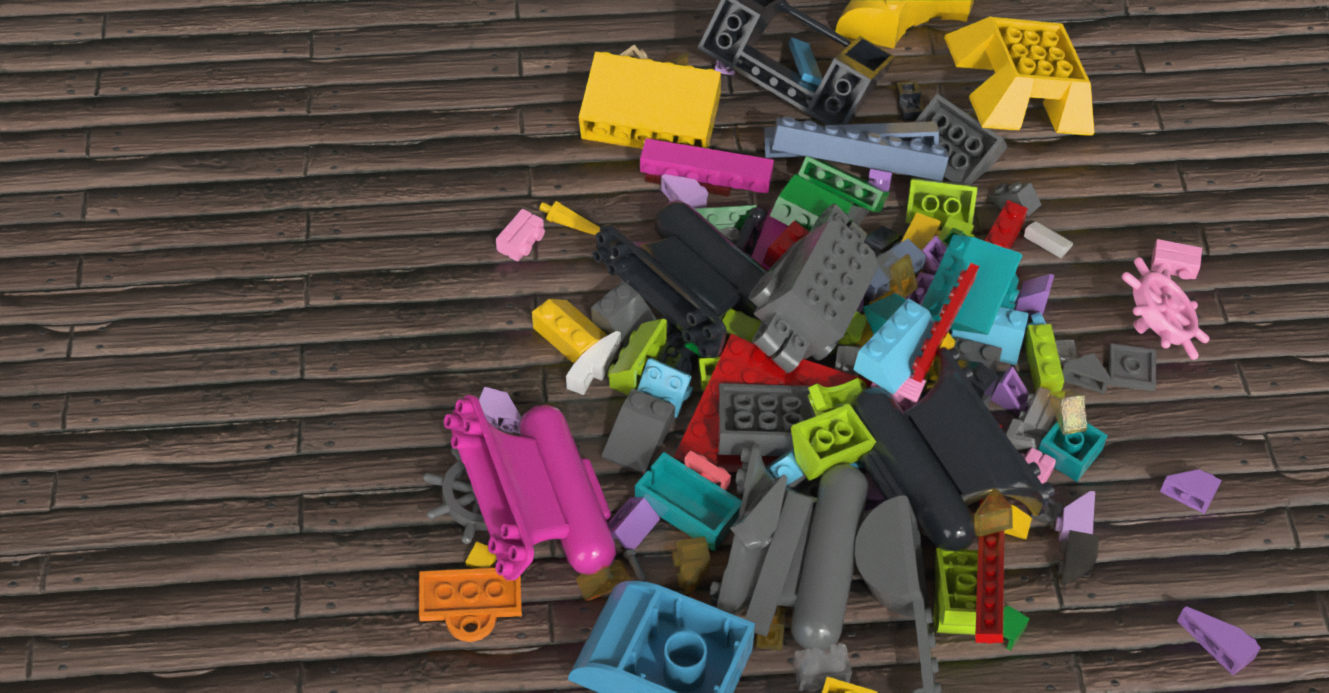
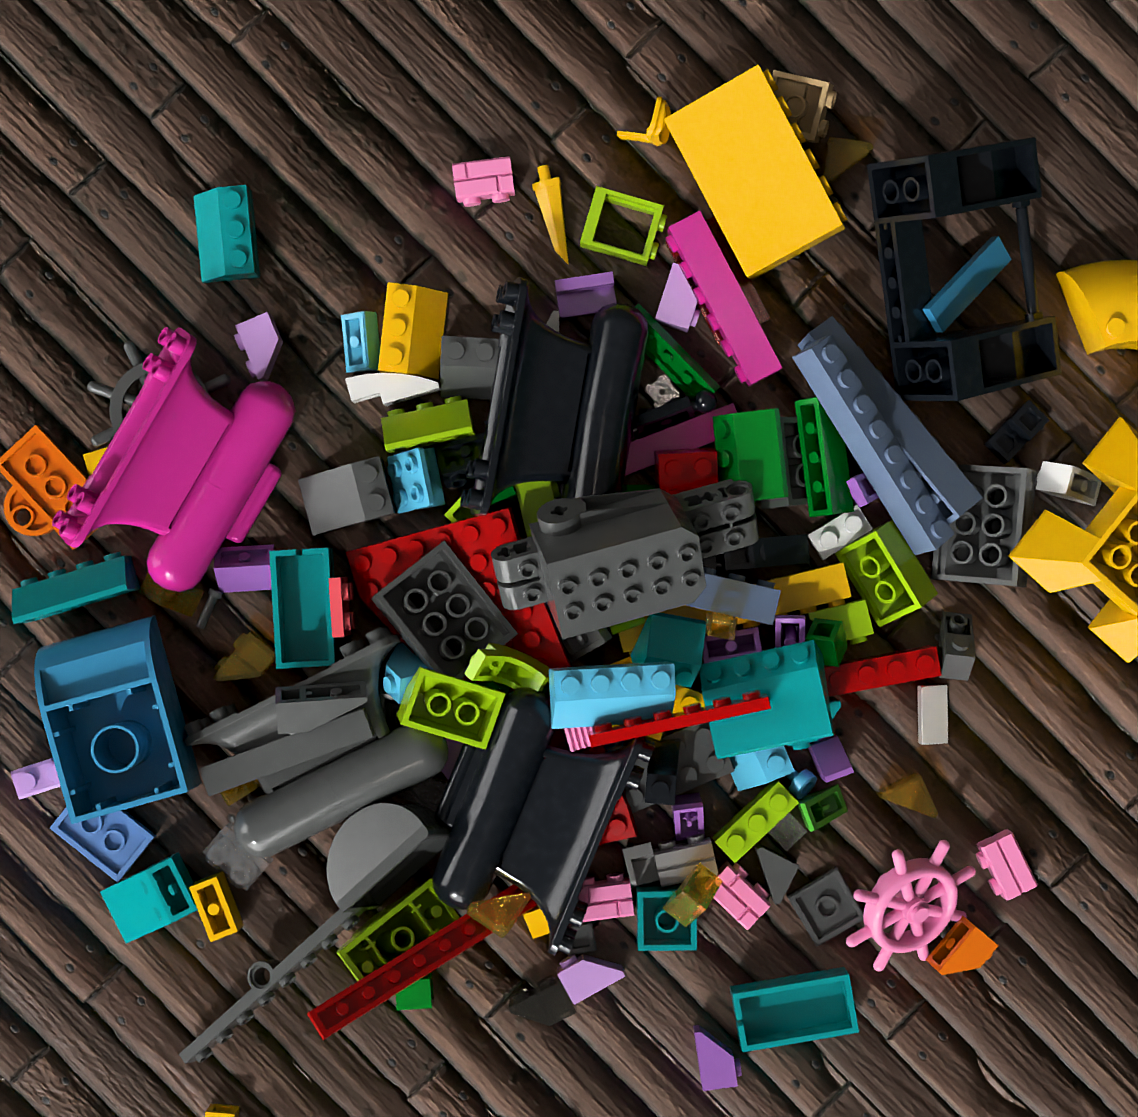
camera: 50 degrees right, 35 degrees up
none -> teal slope [12,552,141,624]
none -> teal slope [194,185,260,283]
none -> medium azure slope [341,311,380,373]
none -> medium lavender panel [555,271,616,318]
none -> lime window [580,186,667,266]
none -> yellow piece [617,96,671,146]
none -> bright pink brick [703,861,771,930]
none -> teal piece [730,967,859,1052]
none -> bright green slope [796,784,848,832]
none -> white plate [808,505,873,560]
none -> clear yellow slope [876,772,938,819]
none -> orange slope [925,915,999,975]
none -> white slope [1036,461,1102,506]

